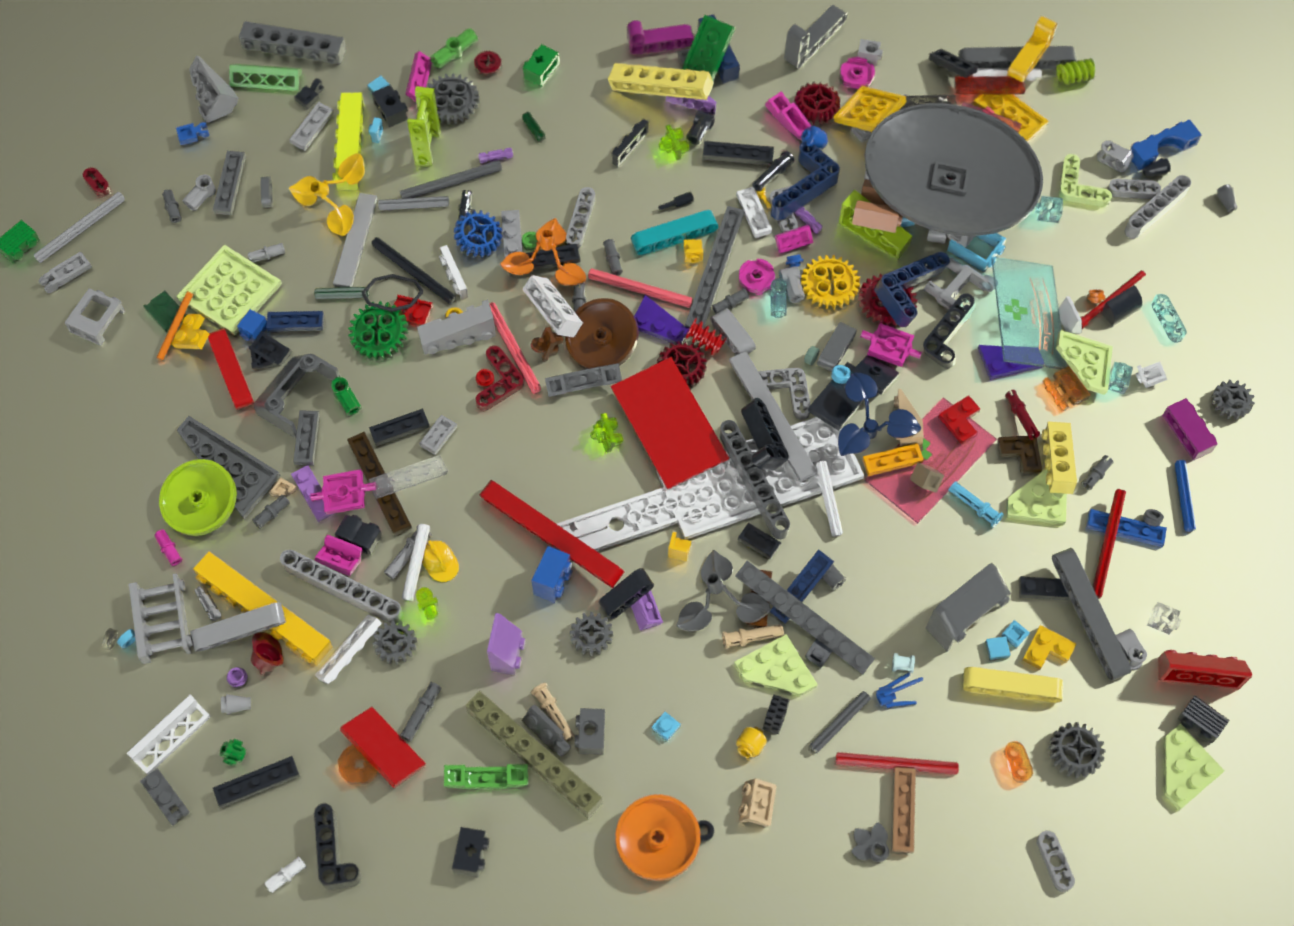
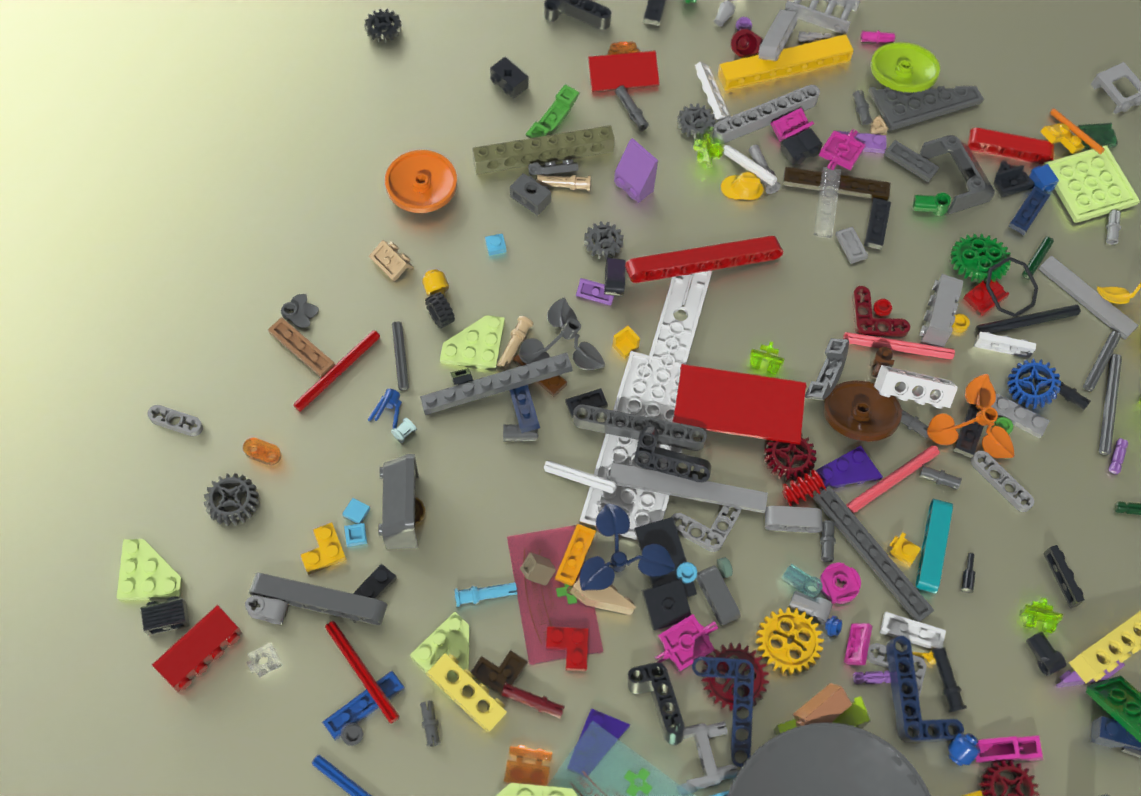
camera: 125 degrees right, 0 degrees up
blue brick [531,546,573,603] -> none
black plate [698,820,714,842] -> none
black plate [702,141,774,165] -> none
light yellow beam [963,667,1063,703] -> none

